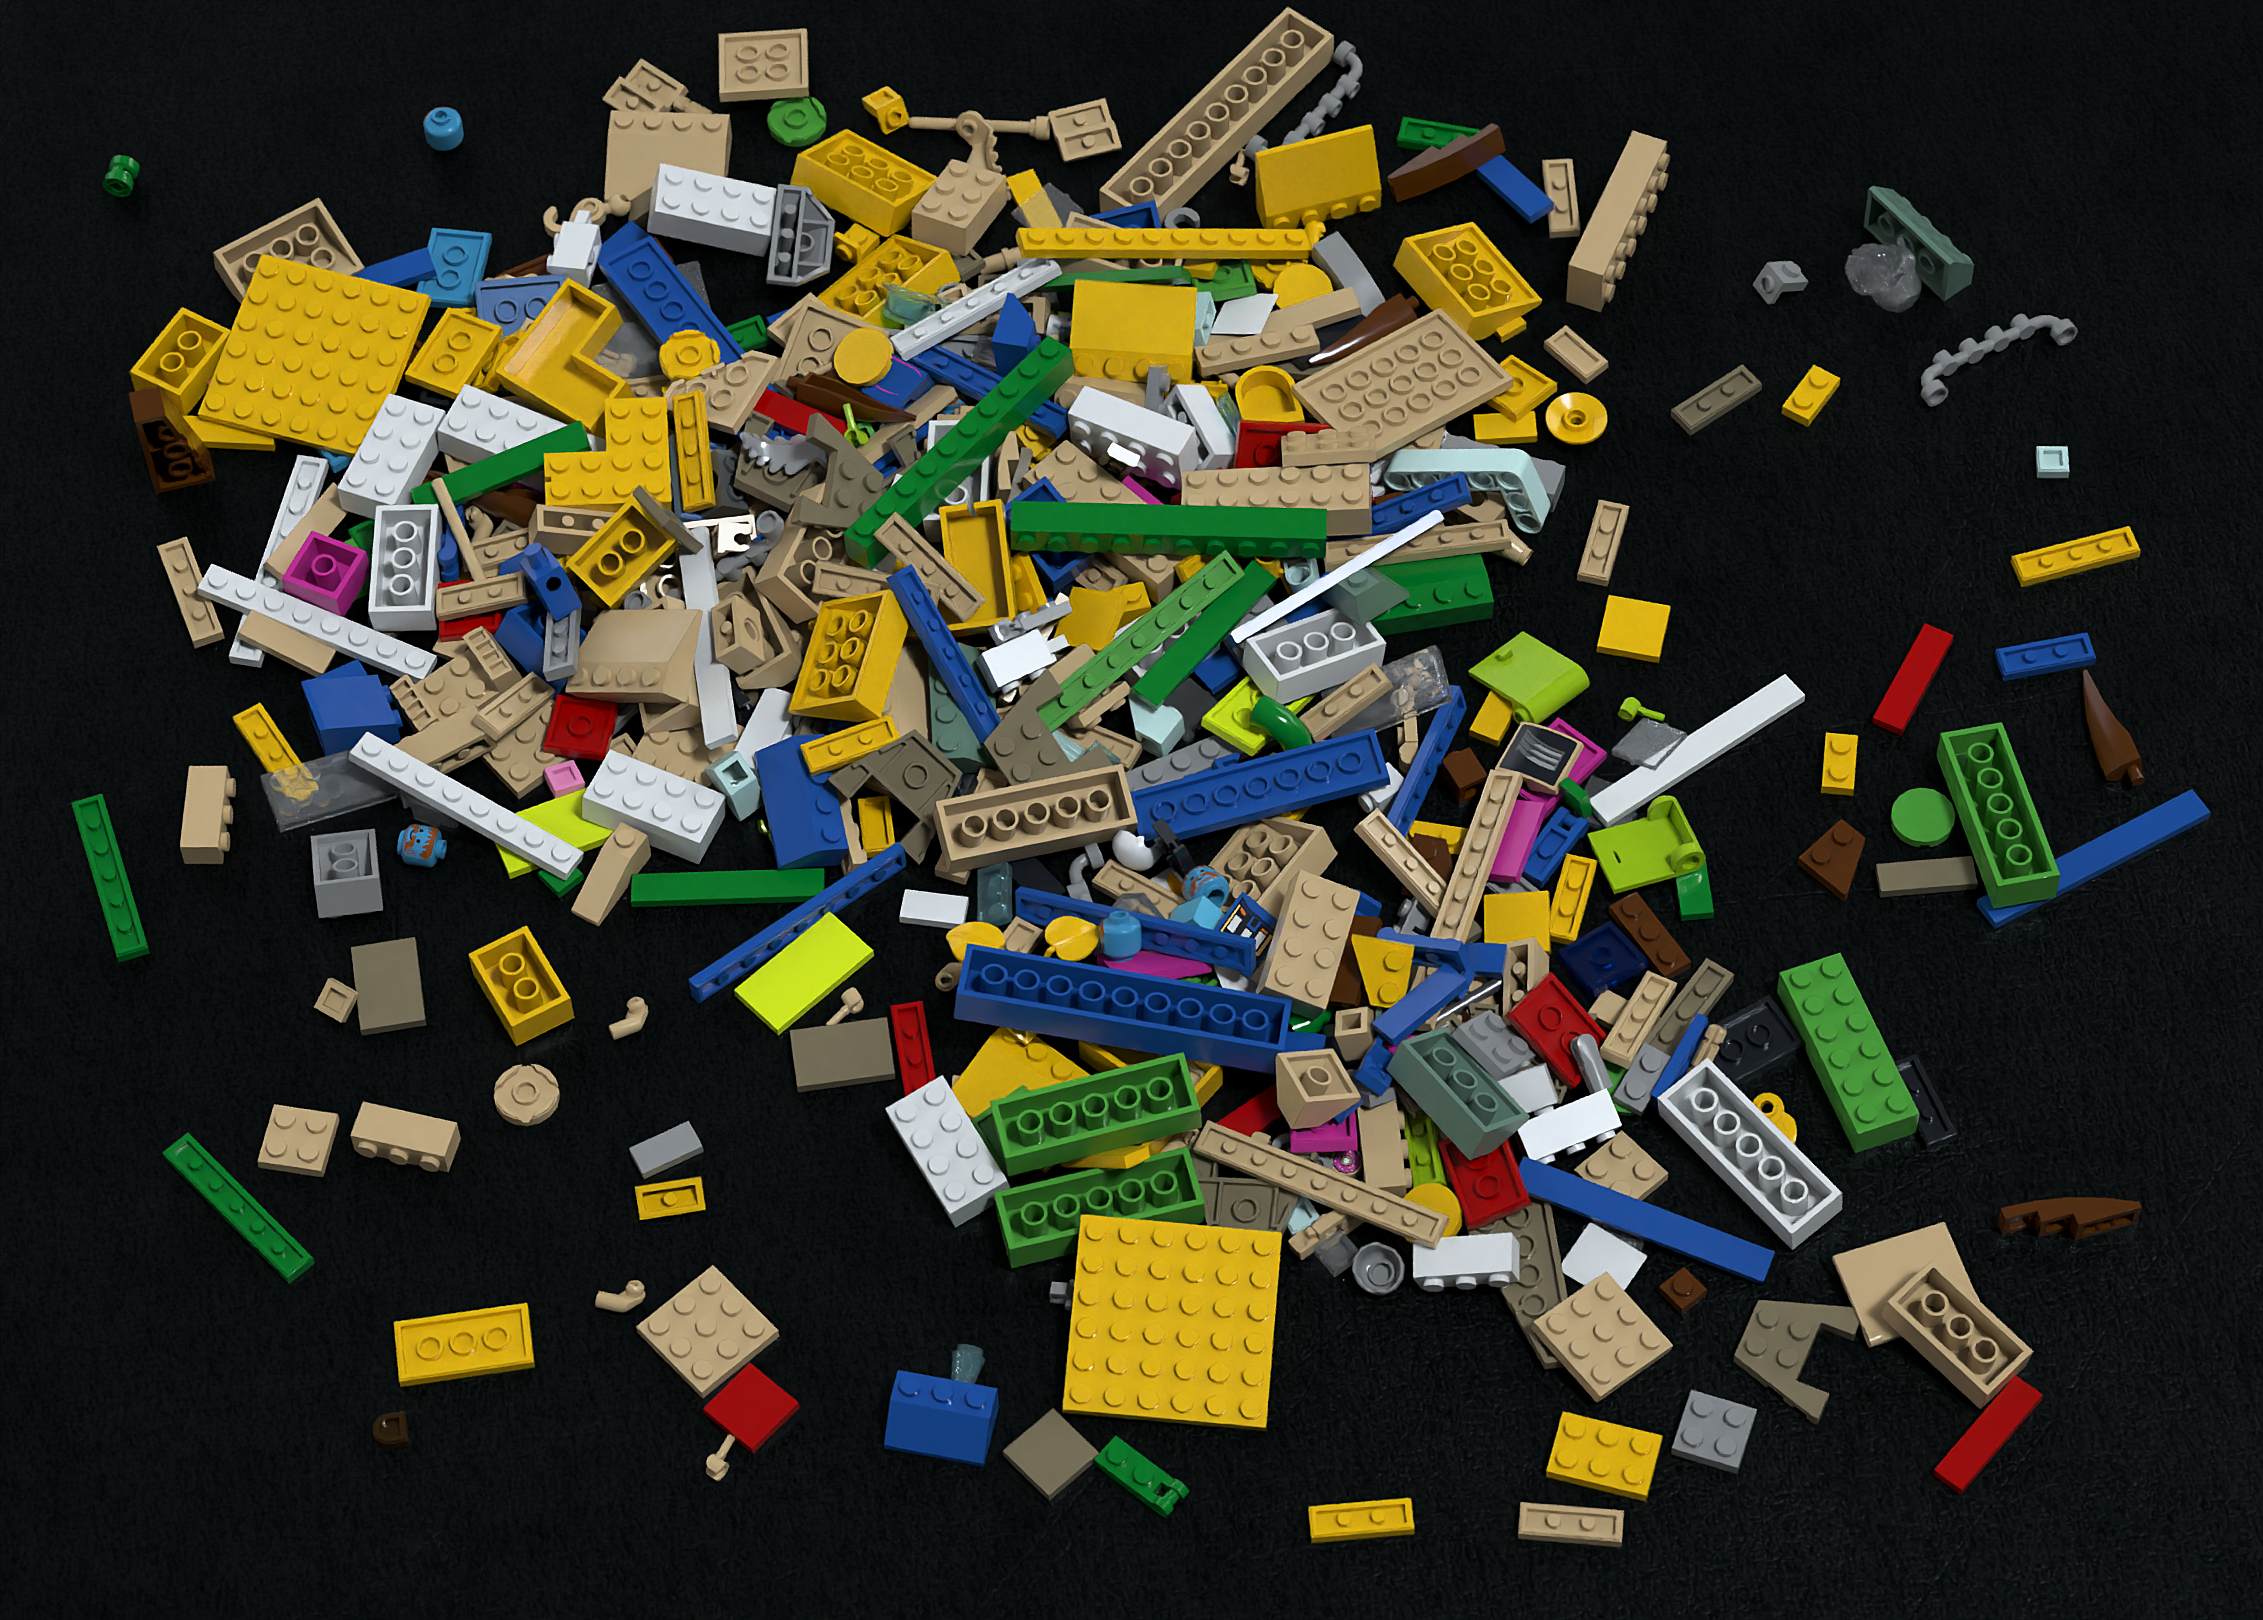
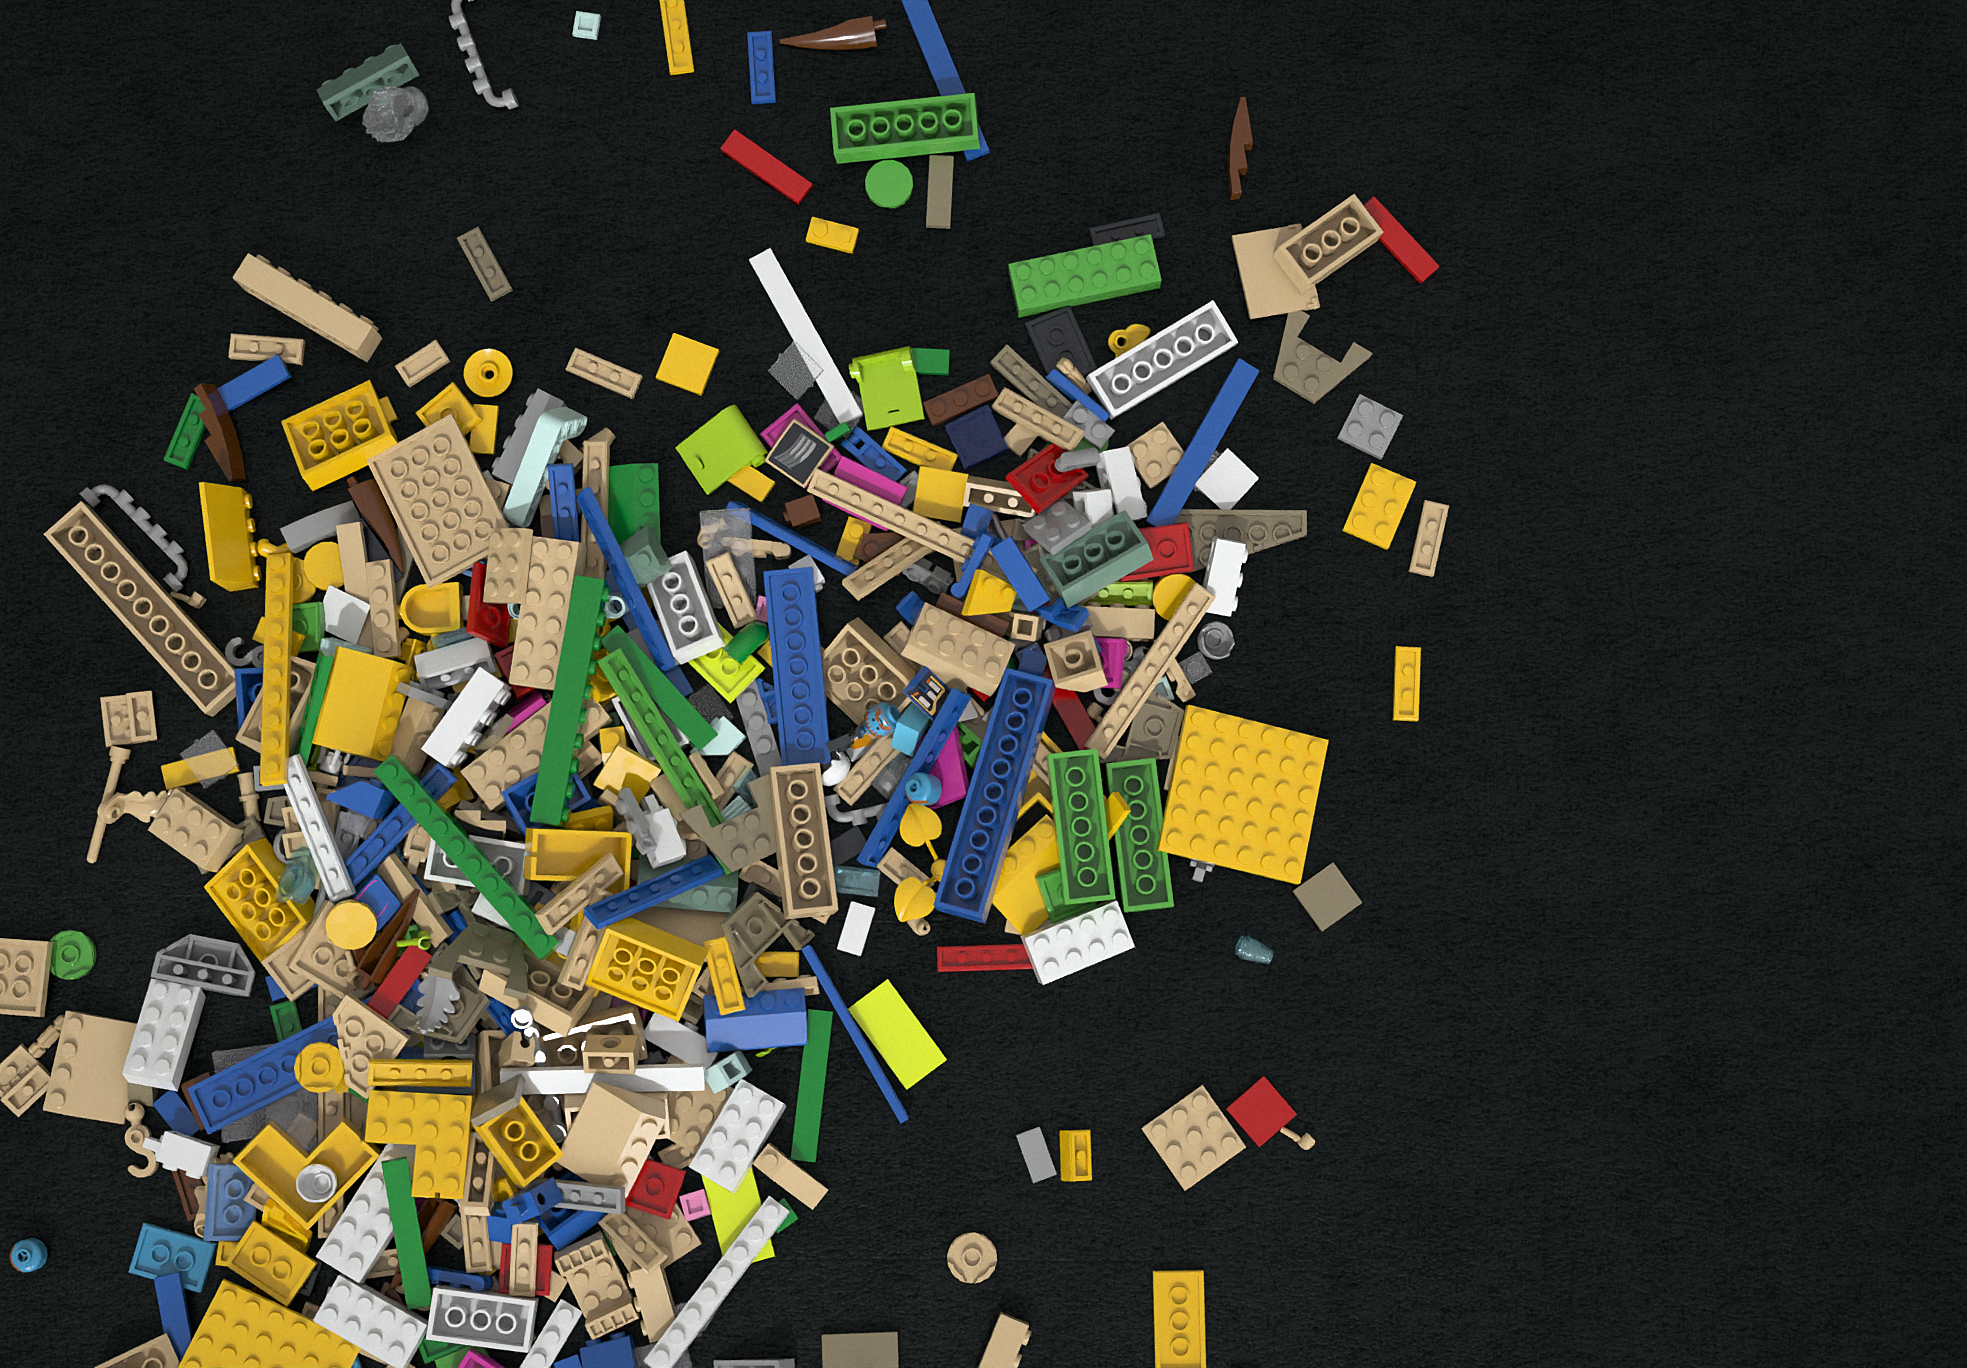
camera: 85 degrees left, 25 degrees up
dark azure head [397,824,447,868] -> none
tan bar [431,478,486,581] -> none
tan arm [465,506,493,542] -> none
yellow brick [469,926,574,1046] -> none
tan arm [596,1280,645,1313] -> none
tan arm [609,997,648,1040] -> none
yellow slope [790,129,938,237] -> none
dark tan tile [790,1017,895,1092] -> none
tan hand [826,987,864,1025] -> none
yellow bracket [833,222,880,265] -> none
yellow bracket [862,86,909,134] -> none
blue slope [884,1370,999,1467] -> none
green plate [1094,1436,1189,1517] -> none
tan plate [1530,1271,1673,1402] -> none
lime hand [1618,697,1665,722] -> none
reddish brown plate [1659,1267,1707,1315] -> none
light grey bracket [1753,261,1808,304] -> none
yellow plate [1781,365,1840,427] -> none
reddish brown wing [1798,819,1866,901] -> none
none -> white hair [296,1164,338,1202]

